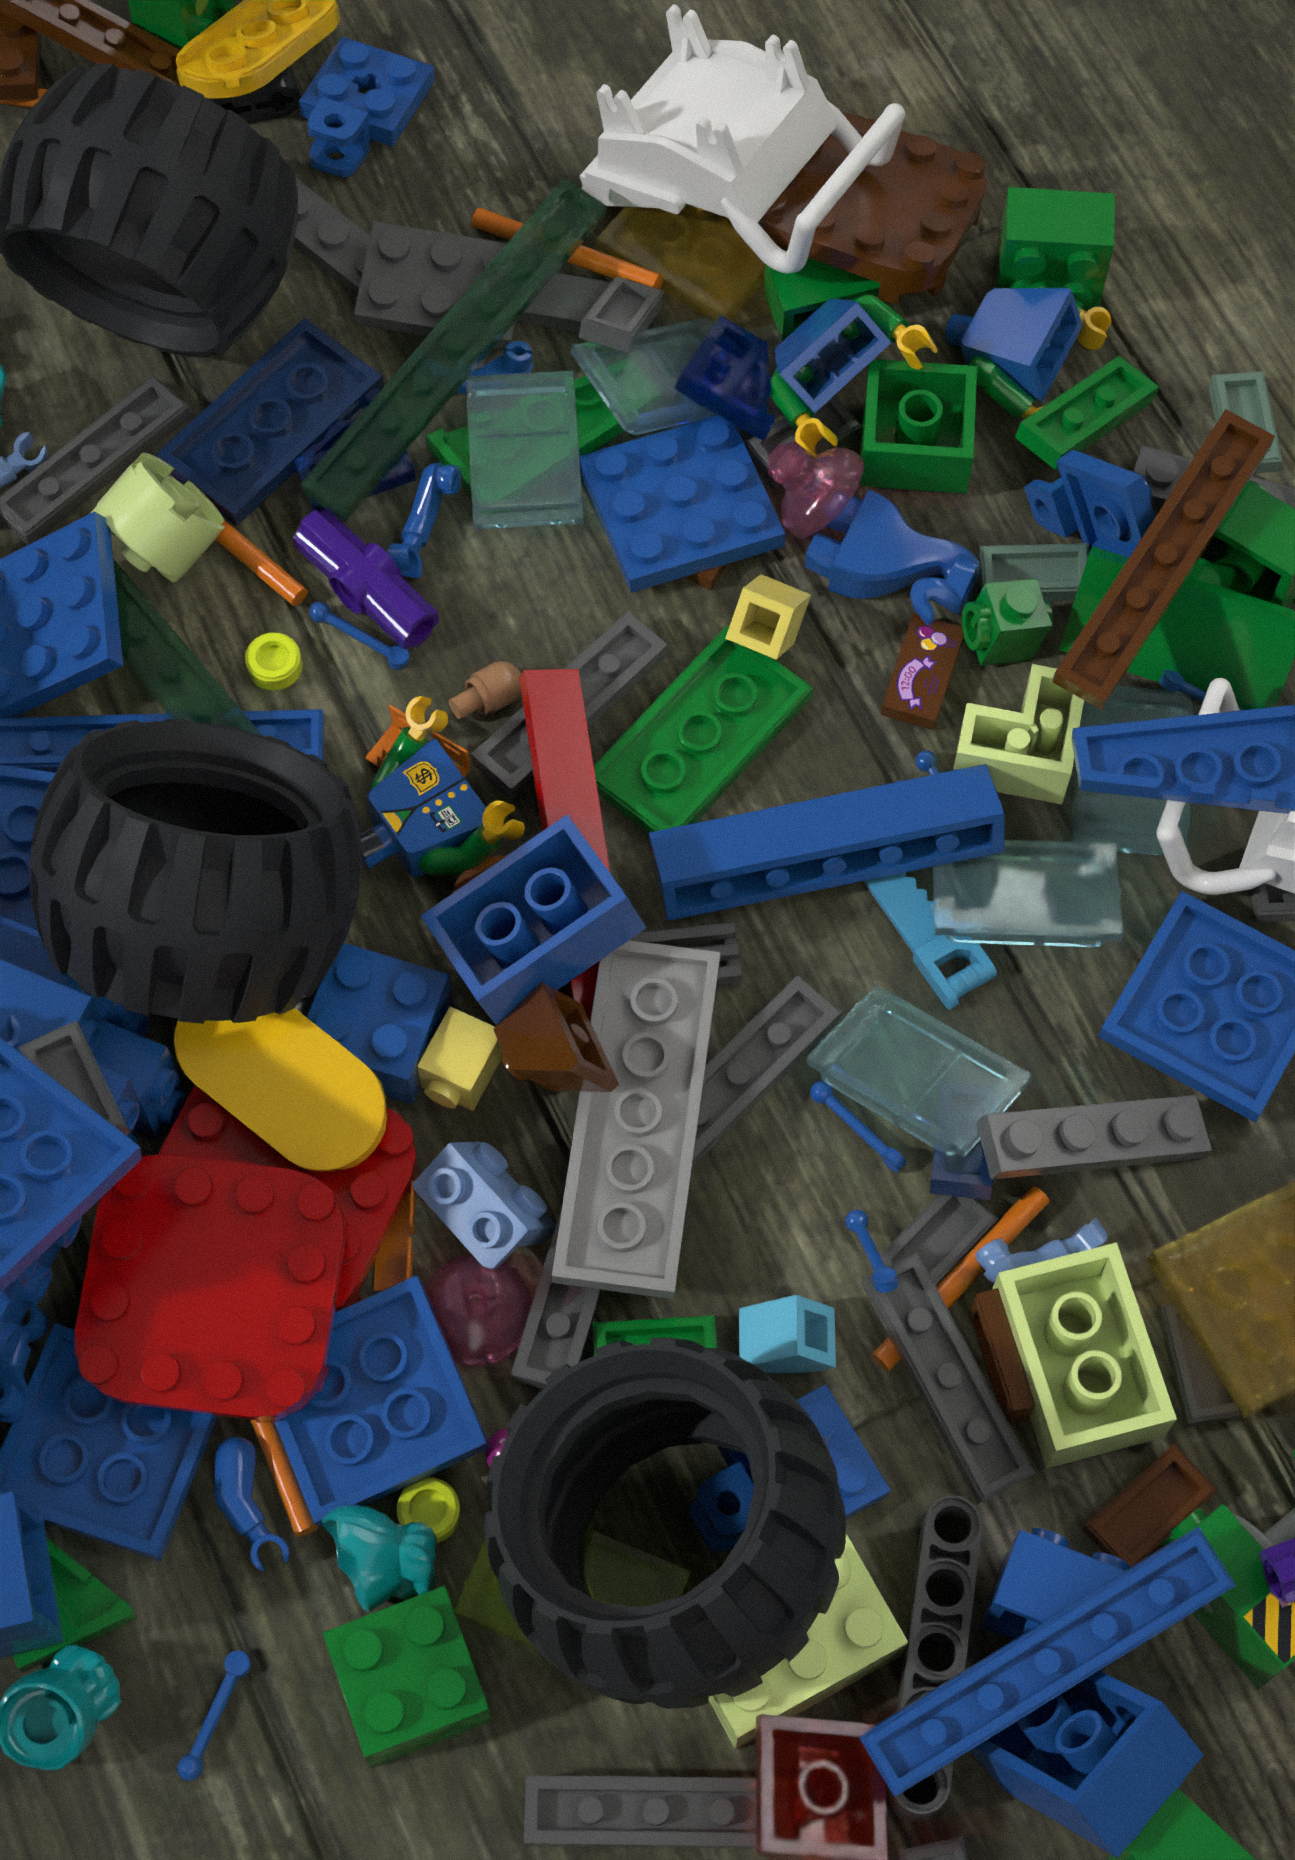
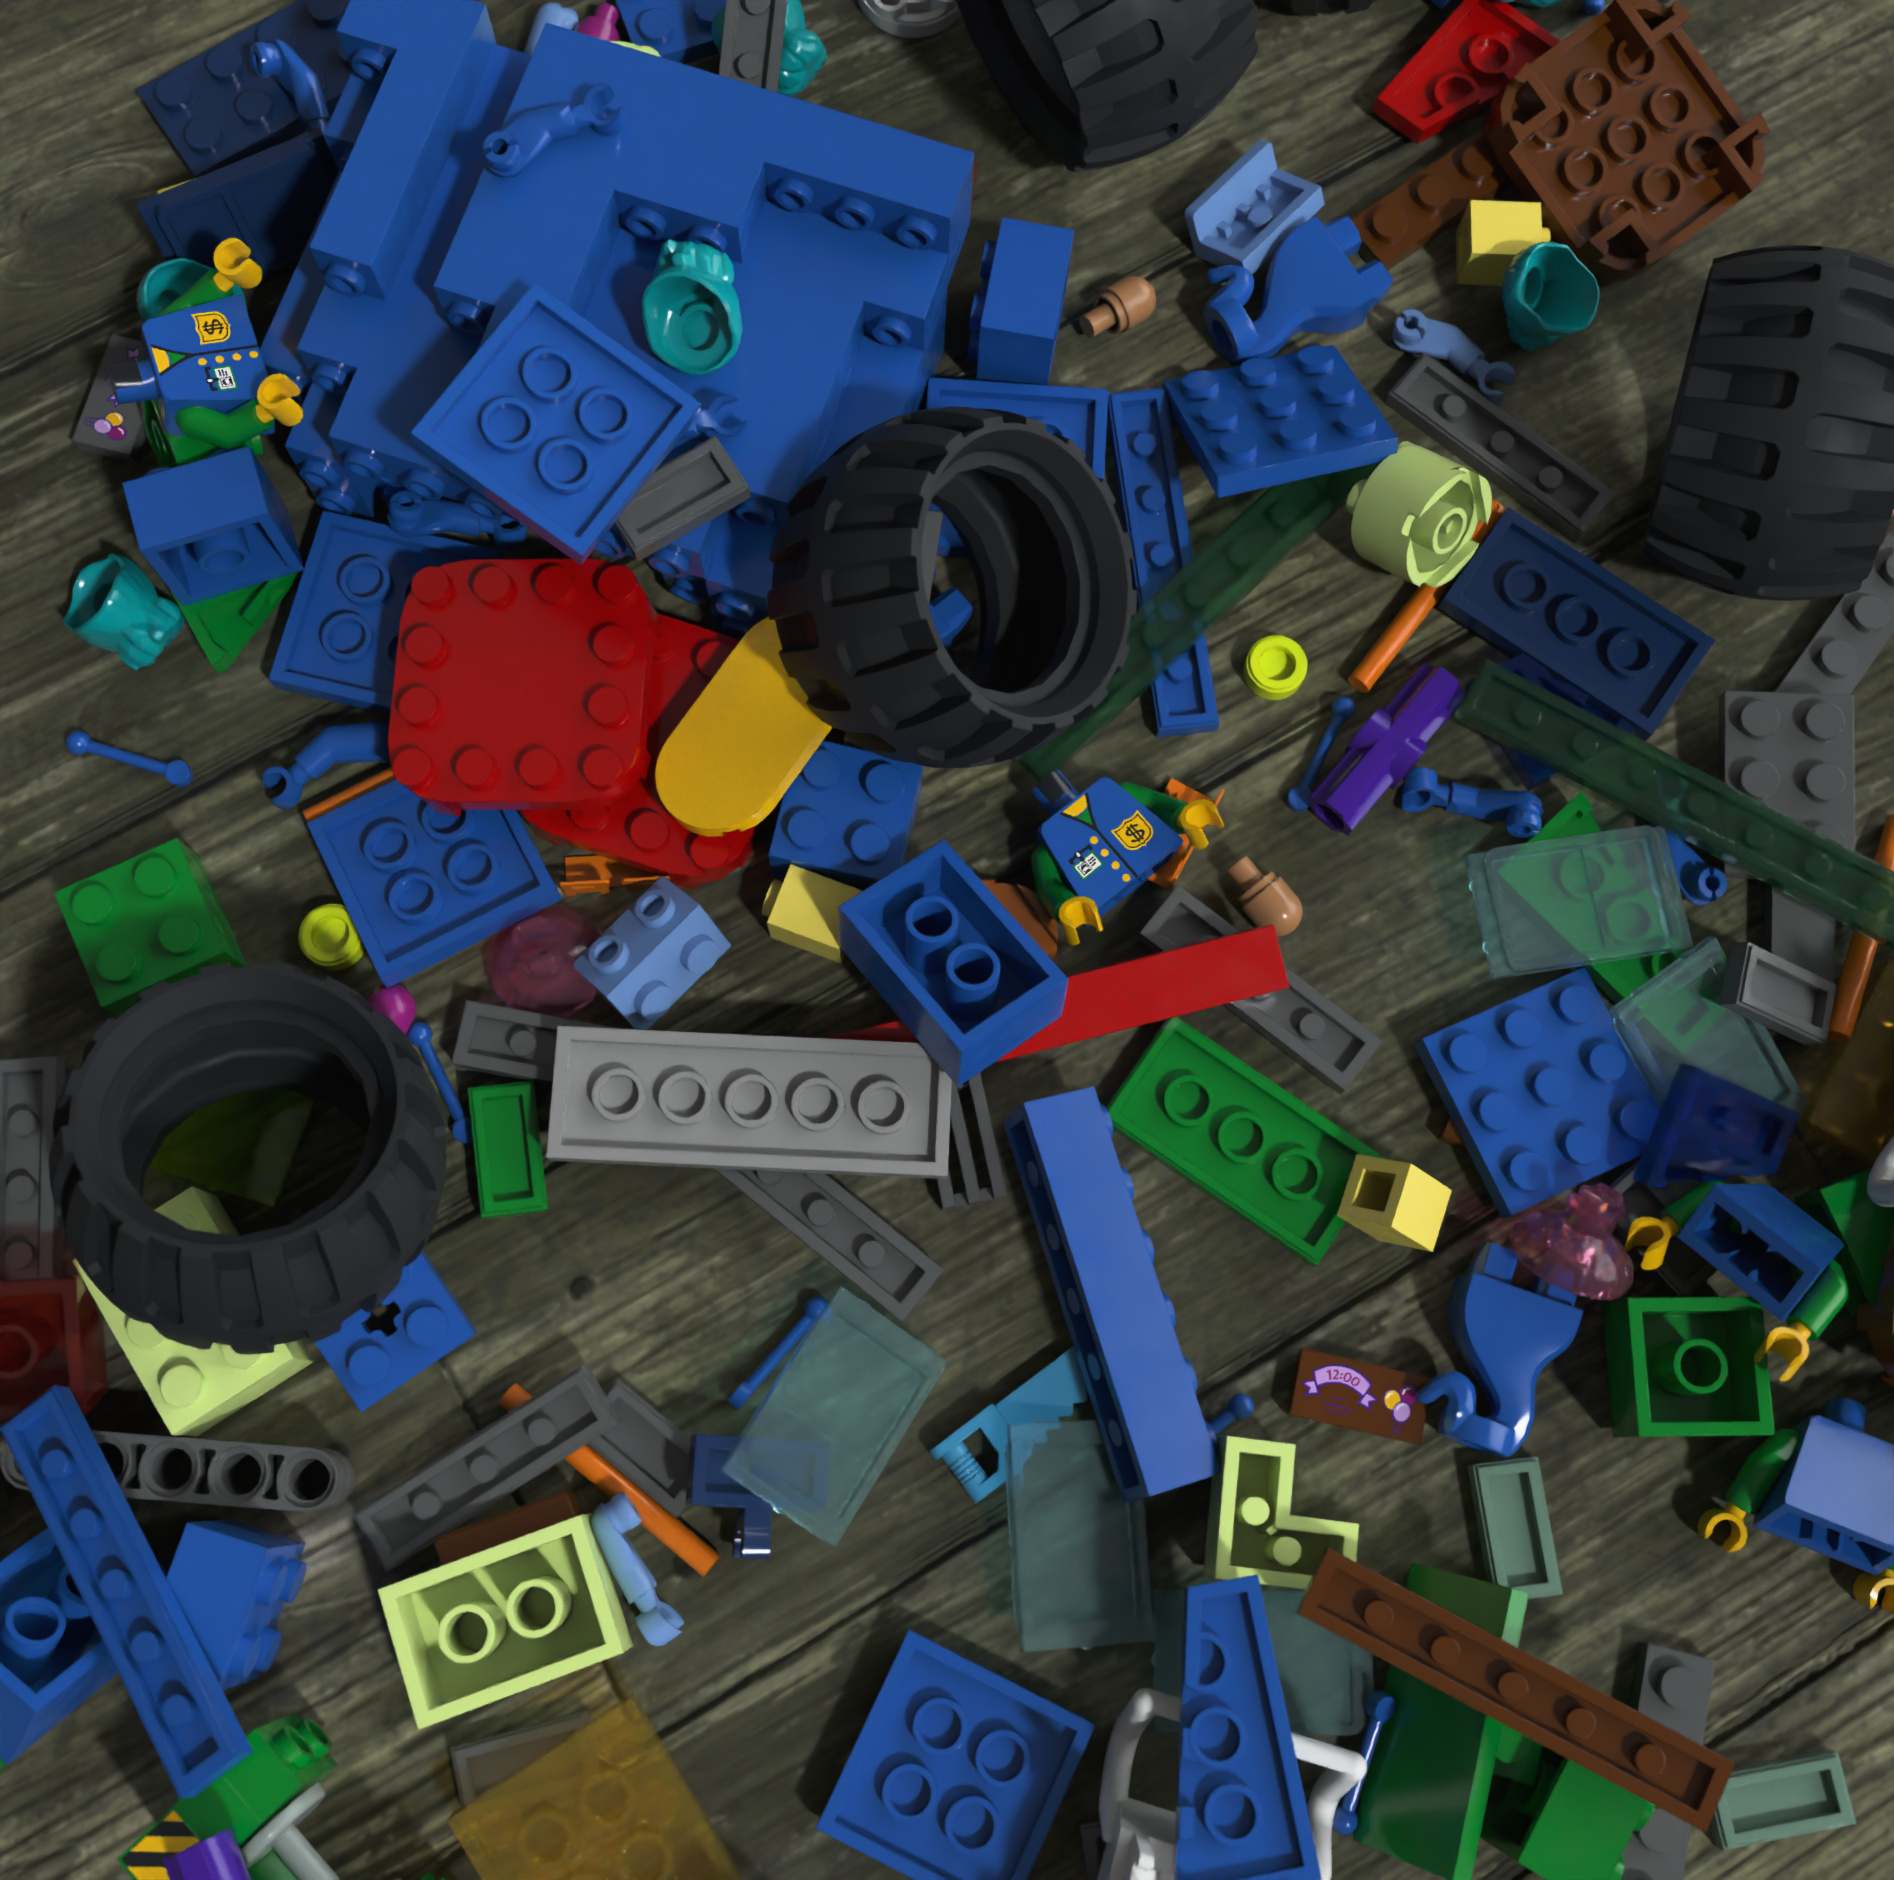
camera: 80 degrees right, 10 degrees up
teal hair [322,1504,437,1613] -> none
reddish brown slope [493,982,619,1092] -> none
medium azure brick [739,1295,836,1374] -> none
blue hinge [845,1209,899,1293] -> none
green brick [962,578,1053,666] -> none
dark grey plate [976,1095,1212,1180] -> none
green plate [1015,356,1159,470] -> none
blue plate [1024,450,1155,557] -> none
reddish brown tile [1083,1444,1218,1567] -> none

